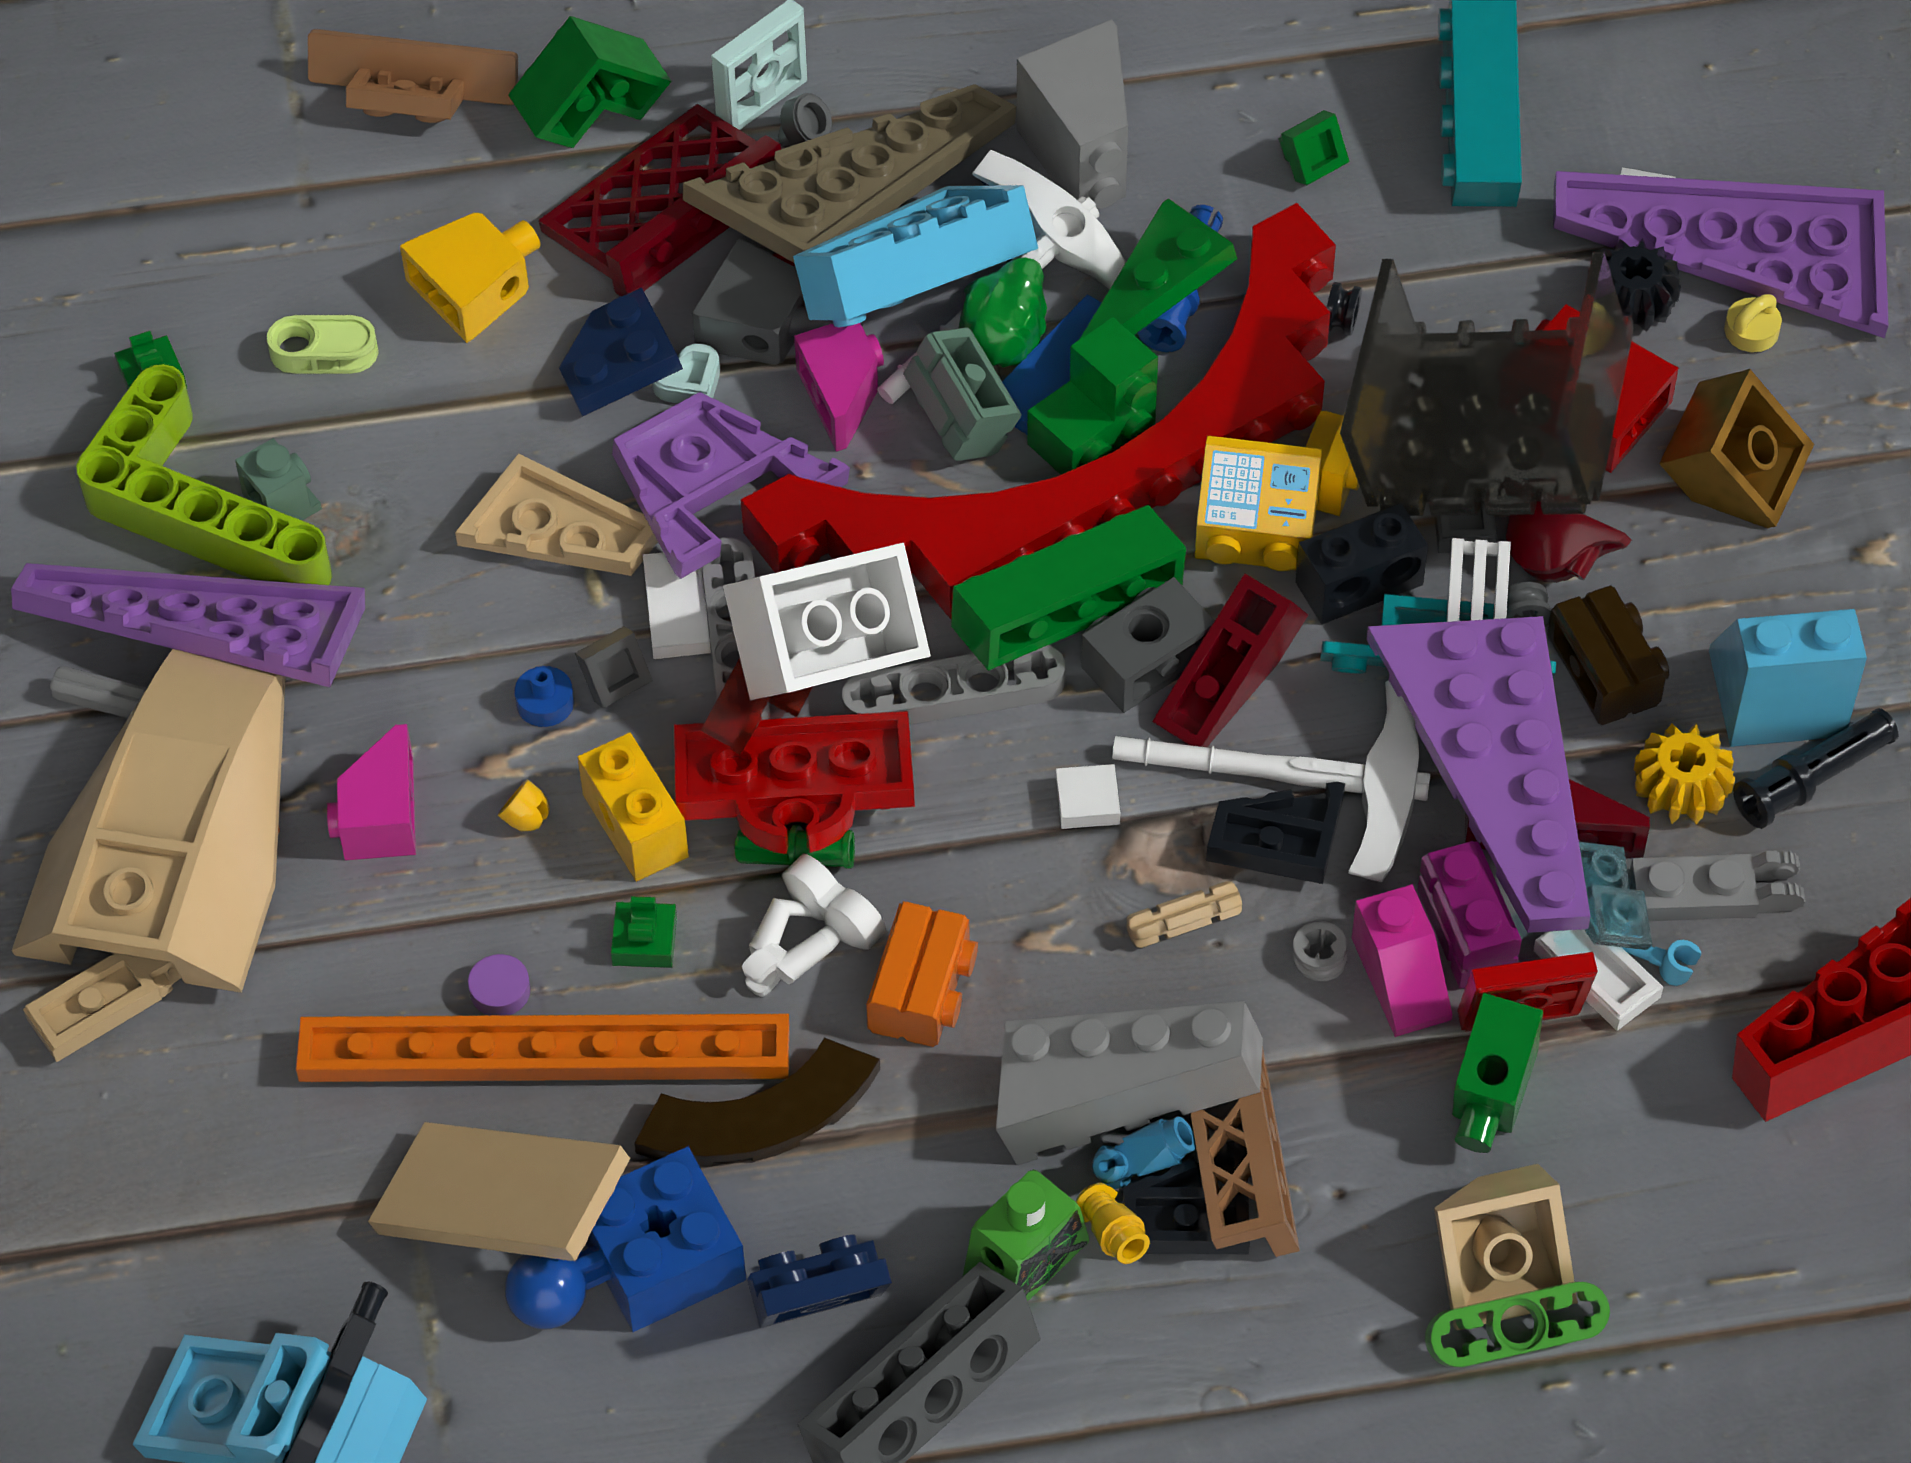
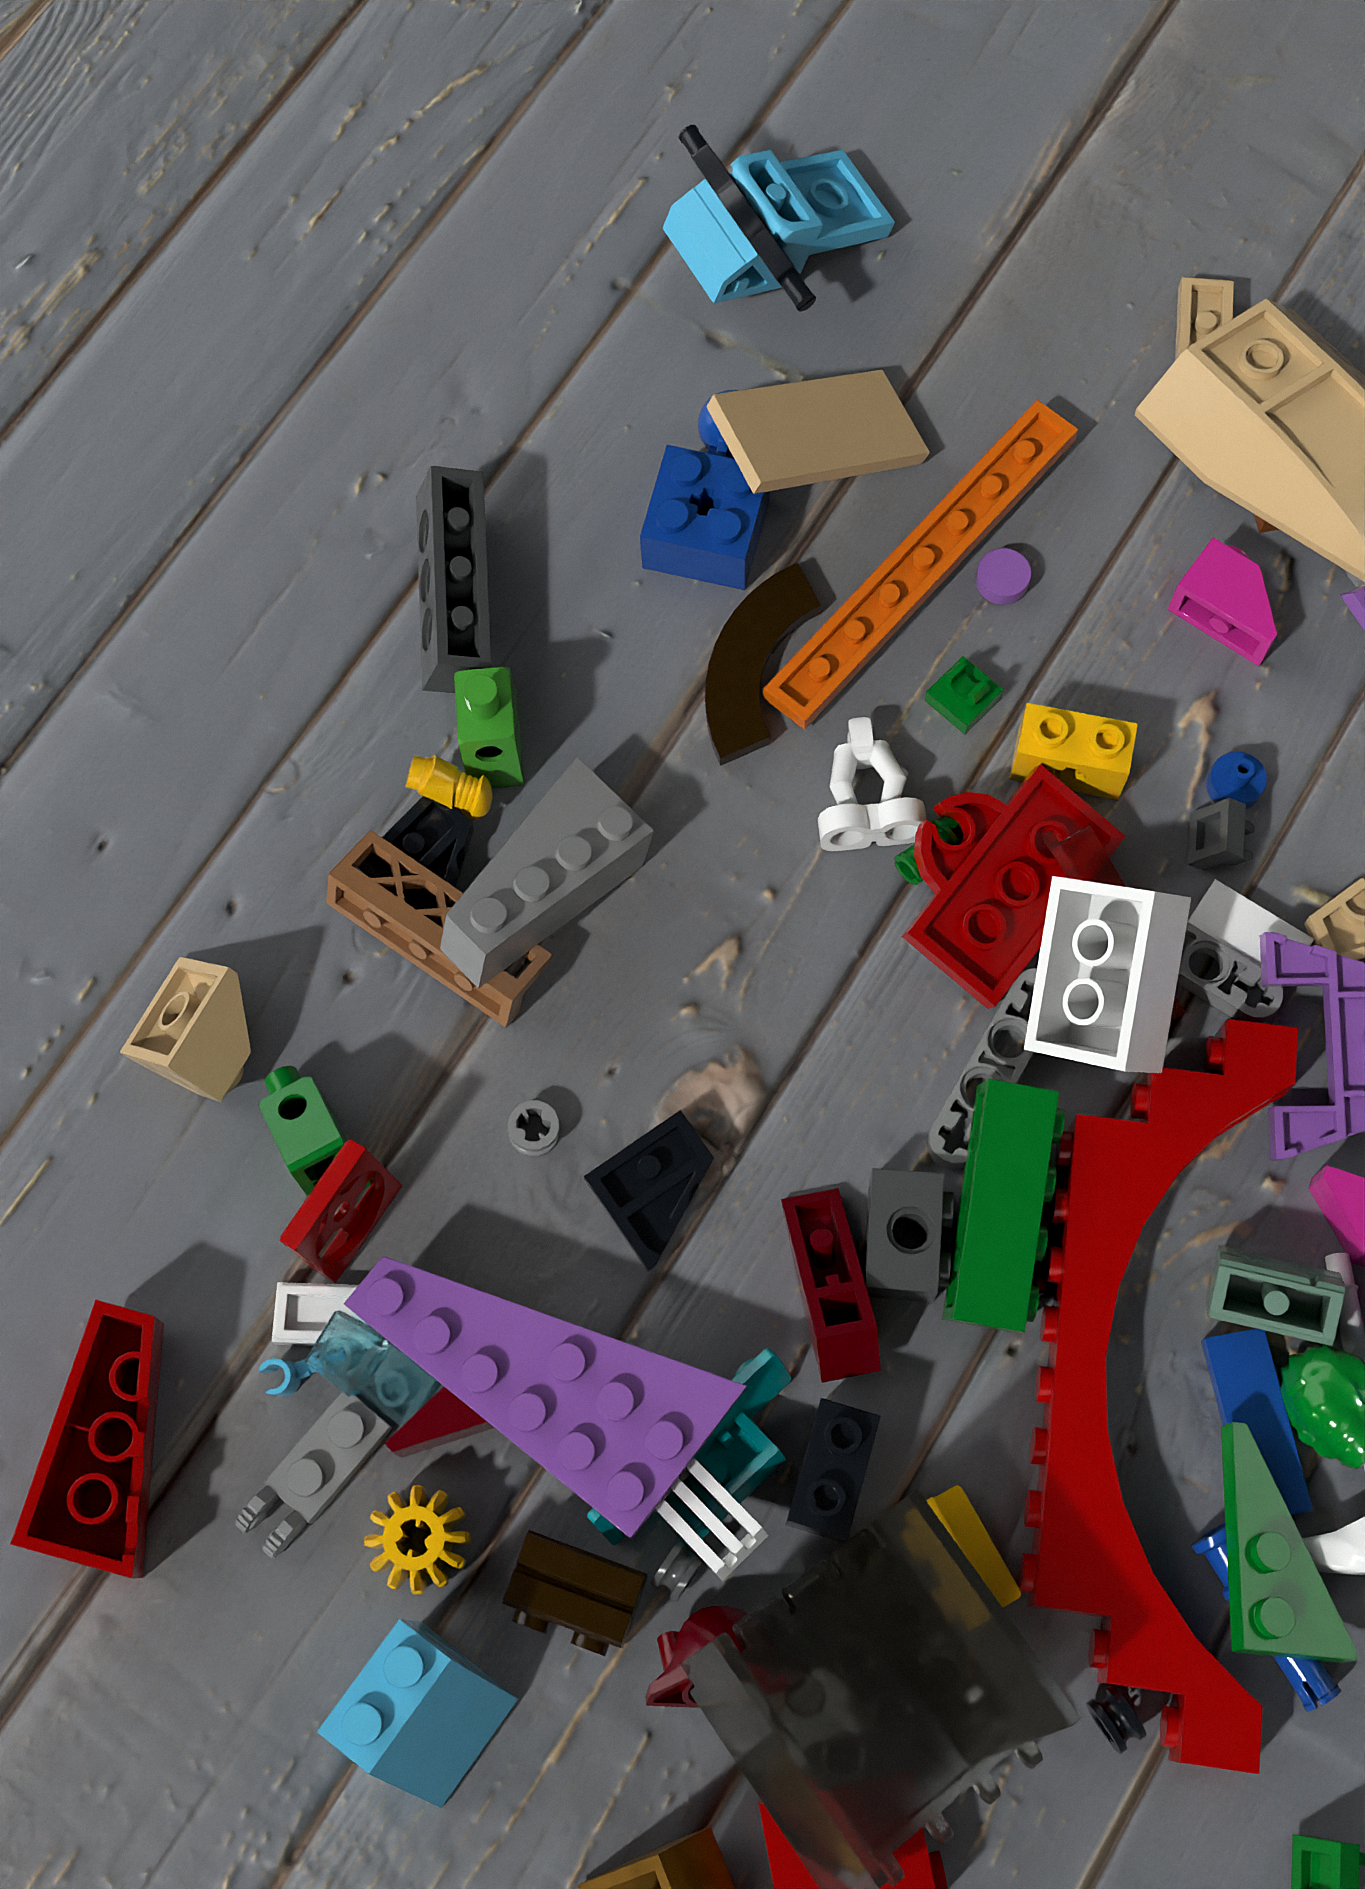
camera: 135 degrees right, 15 degrees up
yellow hinge [497,779,550,832] -> none
dark blue plate [747,1234,892,1328] -> none
orange brick [866,901,978,1047] -> none
green brick [1027,316,1158,475] -> none
white tile [1056,764,1121,829] -> none
dark azure arm [1092,1117,1196,1189] -> none
white piece [1112,680,1430,882] -> none
tan axle [1126,881,1242,948] -> none
yellow slope [1195,436,1322,571] -> none
dark pink slope [1351,884,1453,1037] -> none
magenta brick [1417,841,1522,989] -> none
bright green beam [1425,1282,1610,1367] -> none
black pin [1733,708,1899,829] -> none

